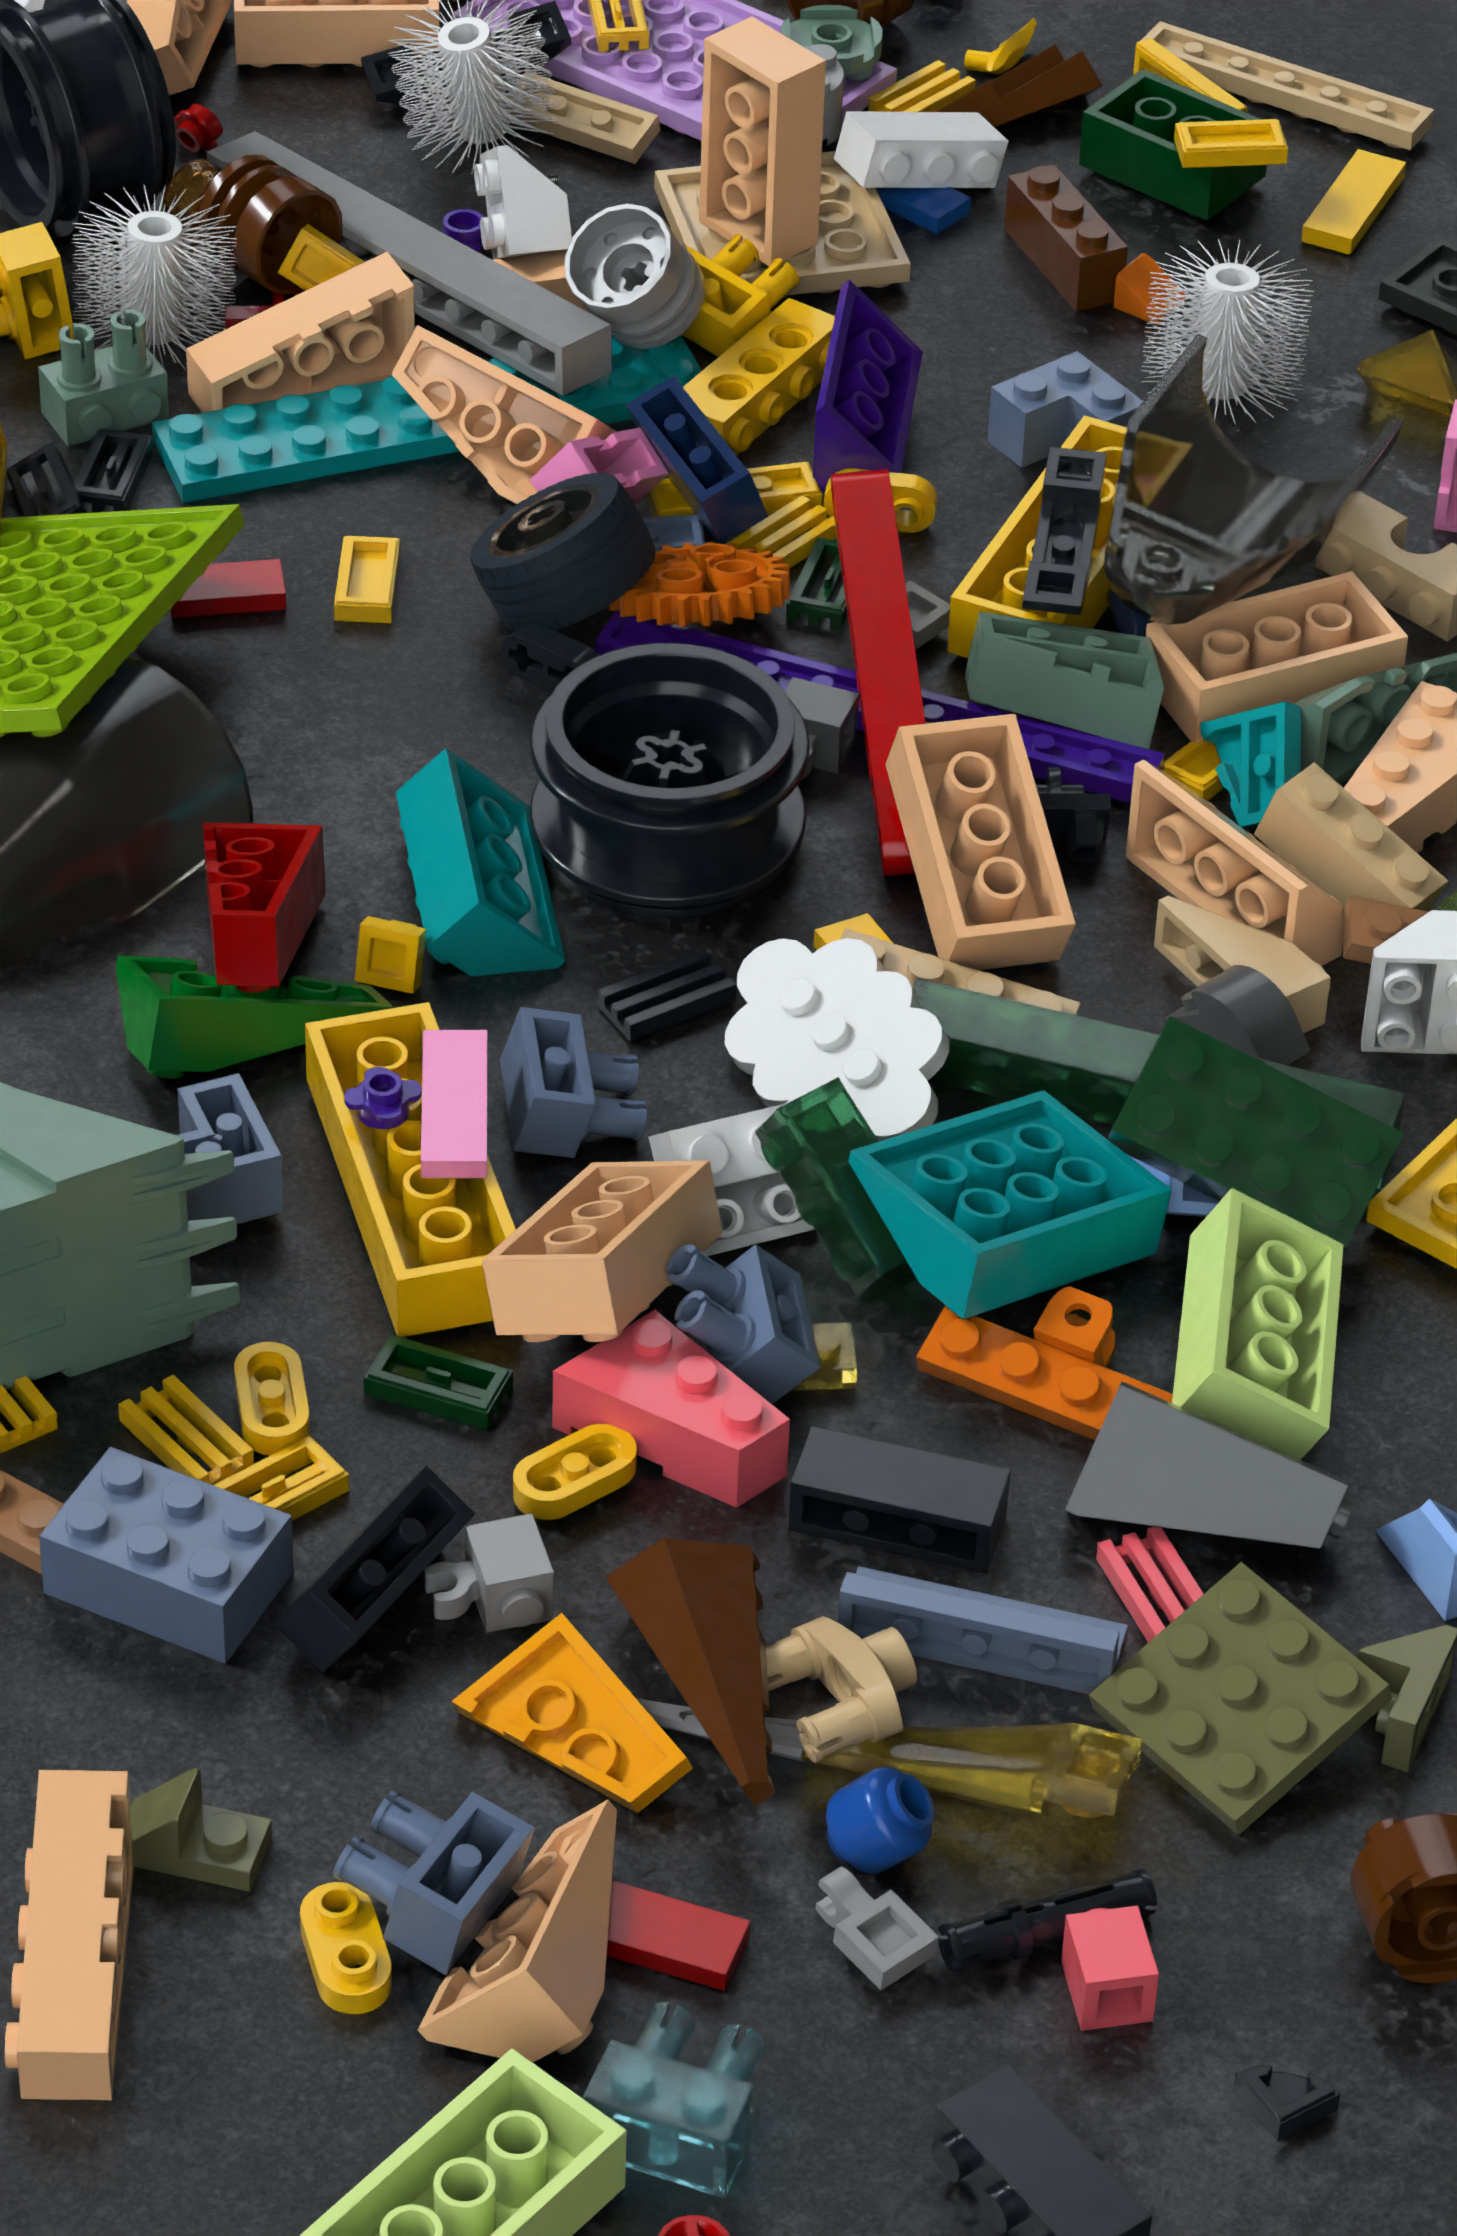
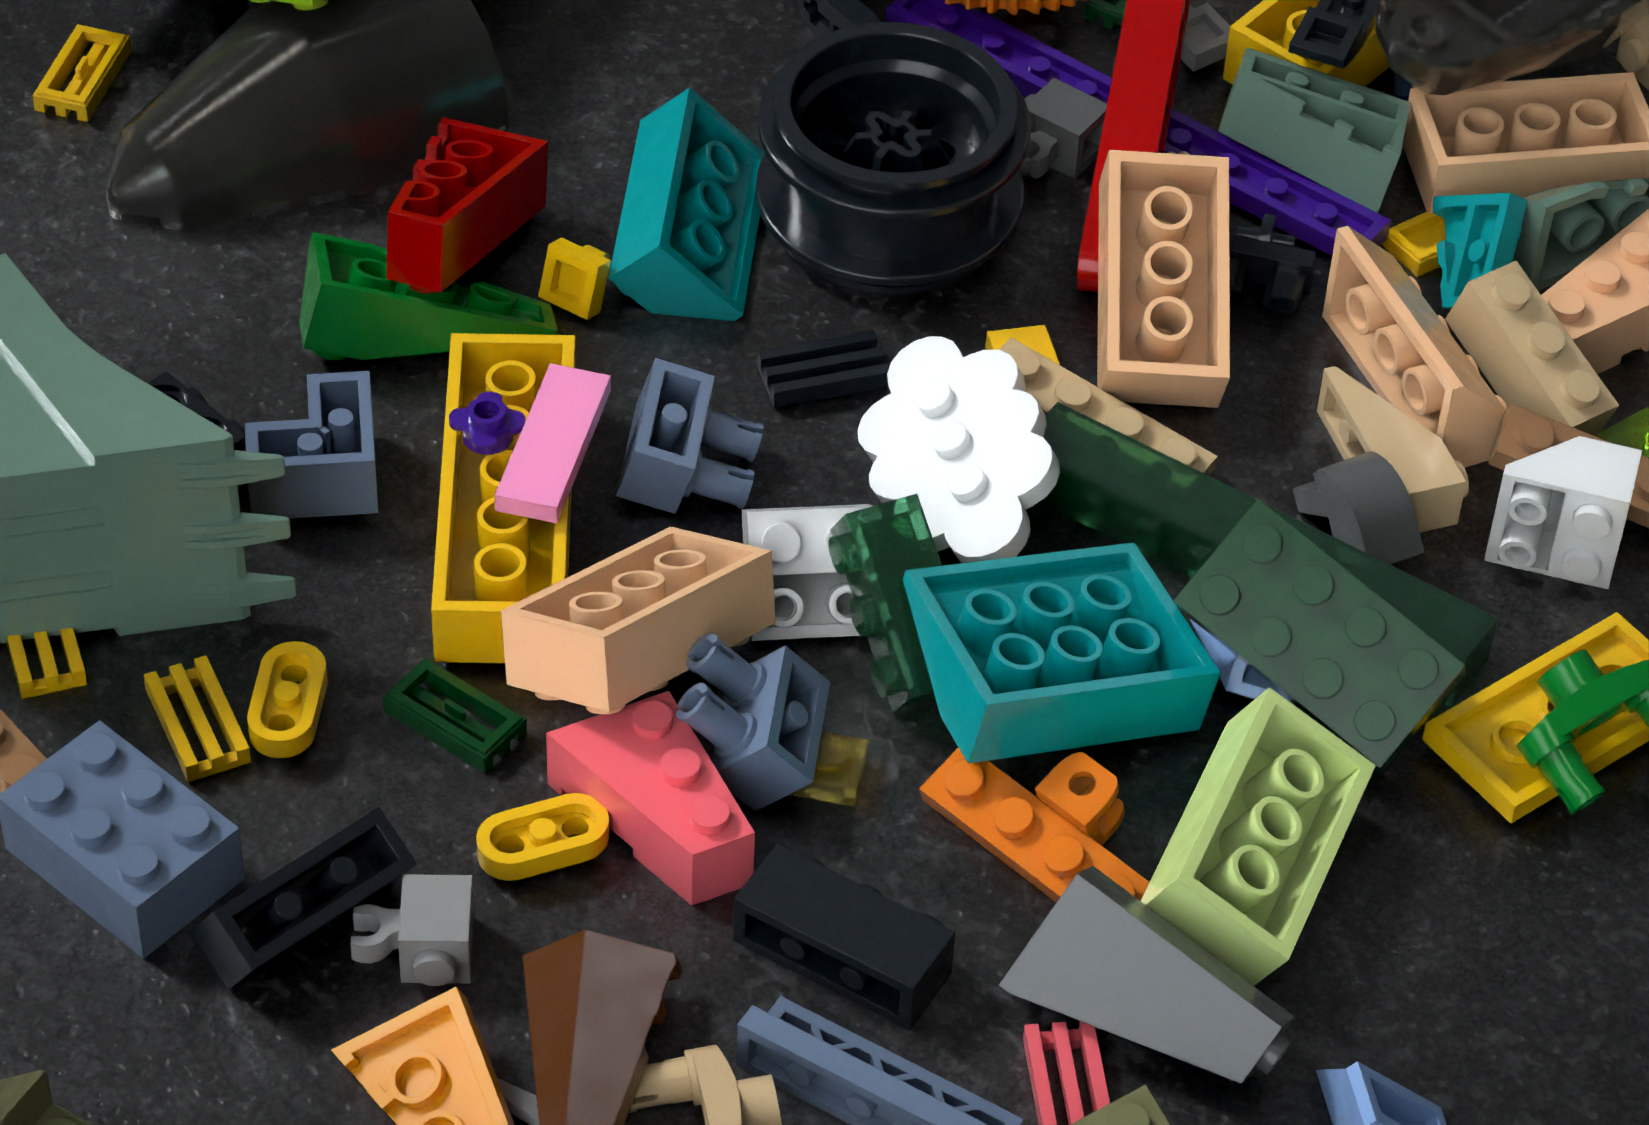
camera: 15 degrees right, 5 degrees up
yellow tile [213,1435,350,1521] -> none

